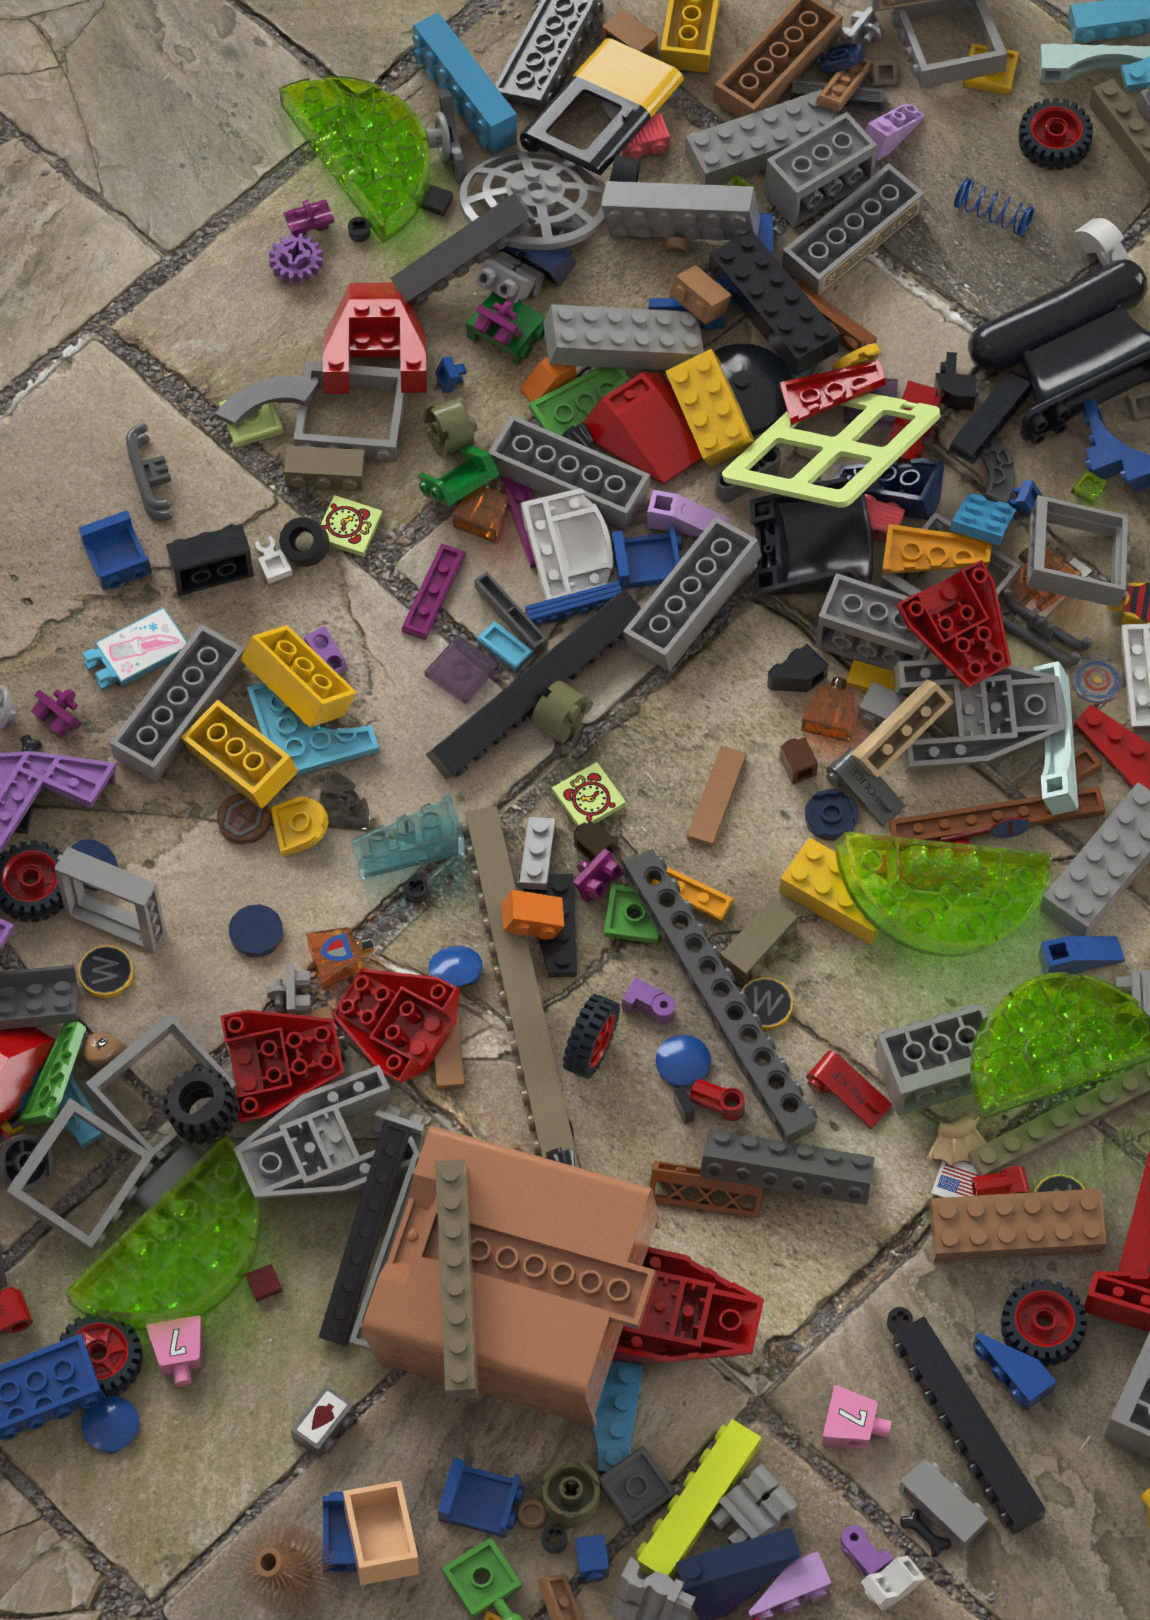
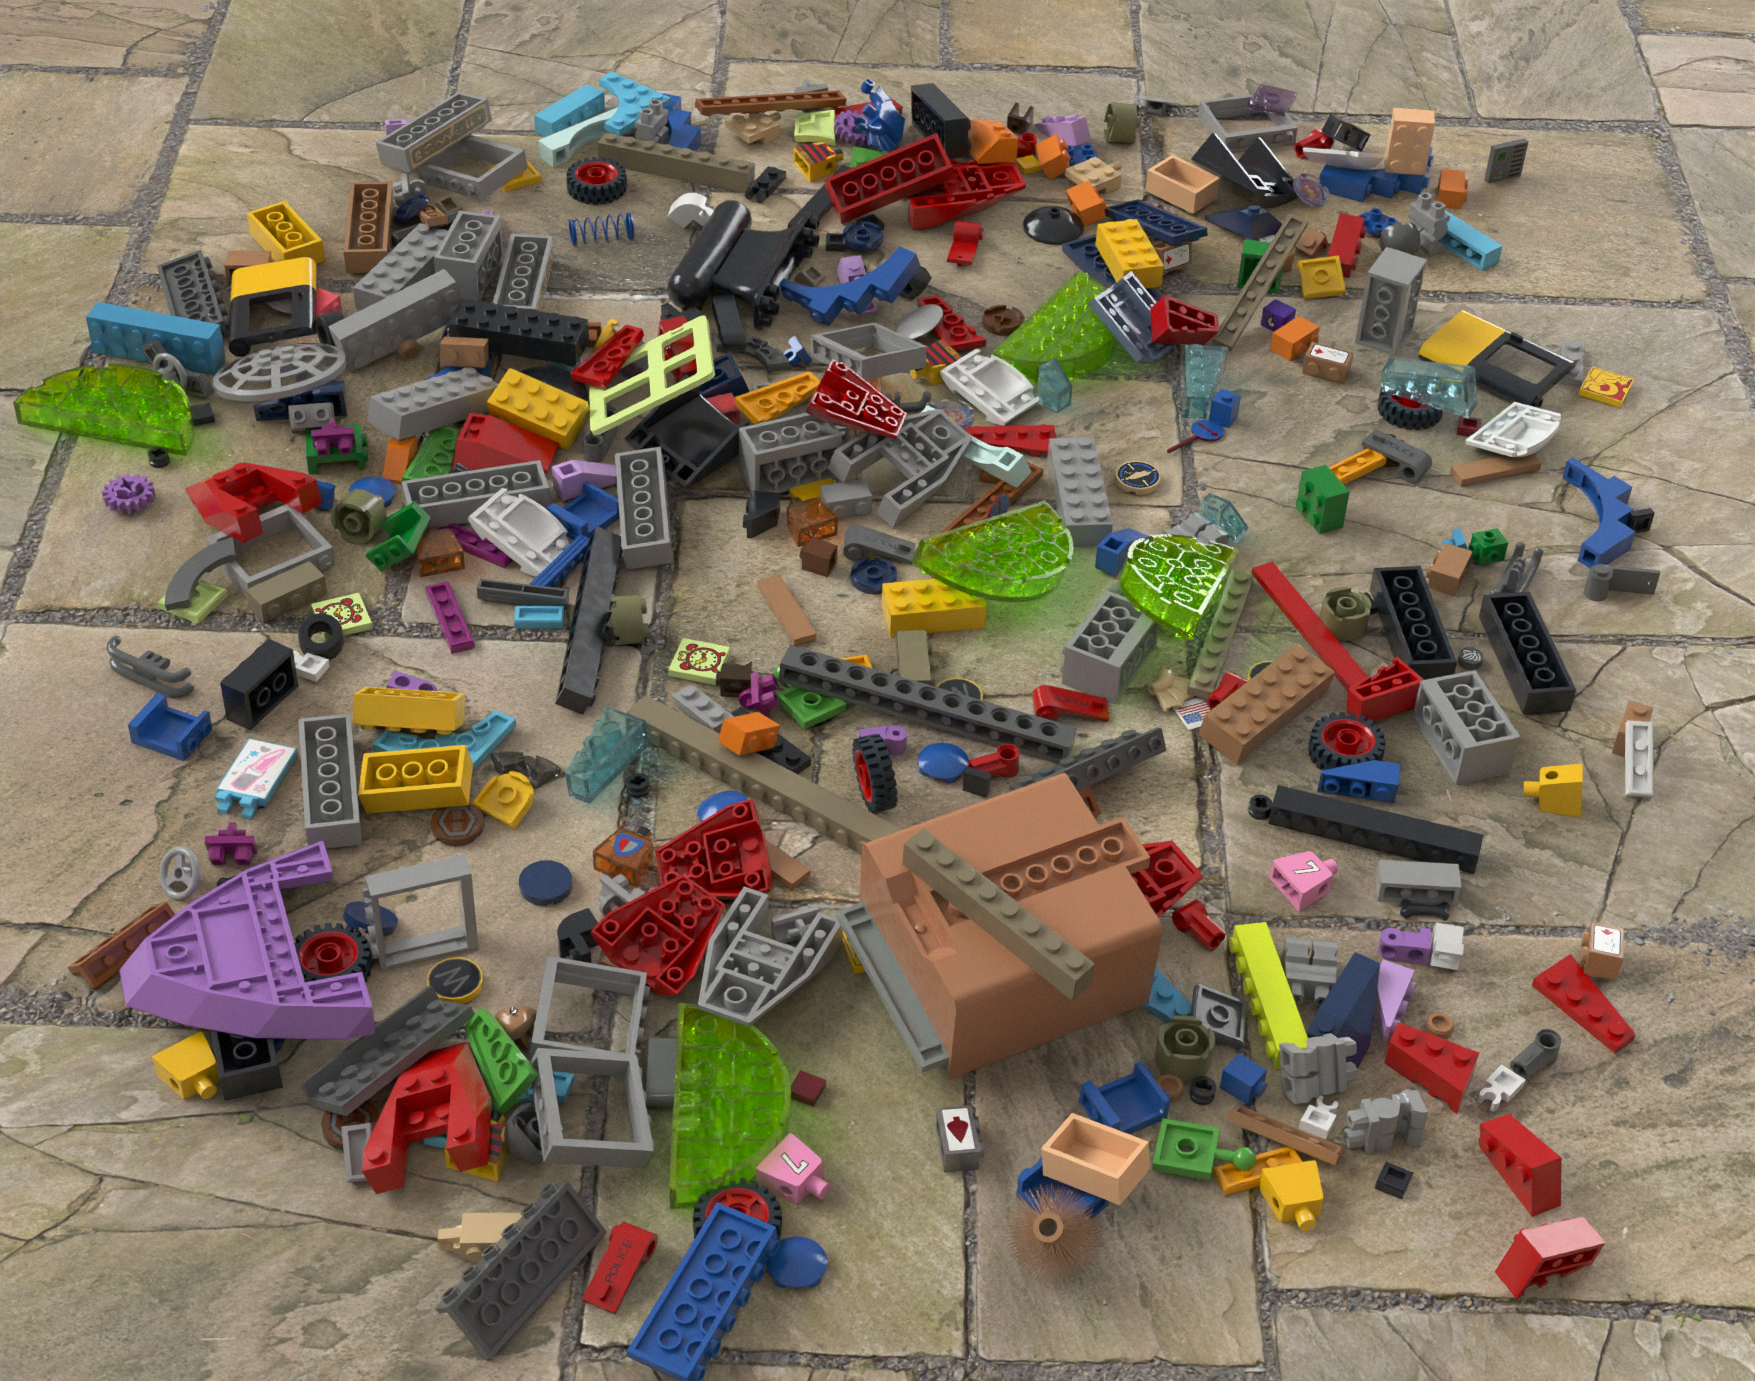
camera: 45 degrees left, 20 degrees down
black tyre [163,1067,240,1145] -> none
magenta hips [284,199,335,238] -> none
black tile [318,1120,412,1346] -> none
dark grey brick [391,193,537,306] -> none
clear purple tile [424,635,499,705] -> none
tan brick [851,679,954,778] -> none
dark azure plate [949,494,1017,546] -> none
clear neon green plate [1071,469,1107,505] -> none
none -> blue dish [349,476,396,507]
none -> black brick [557,908,598,963]
none -> red piece [1172,899,1226,950]

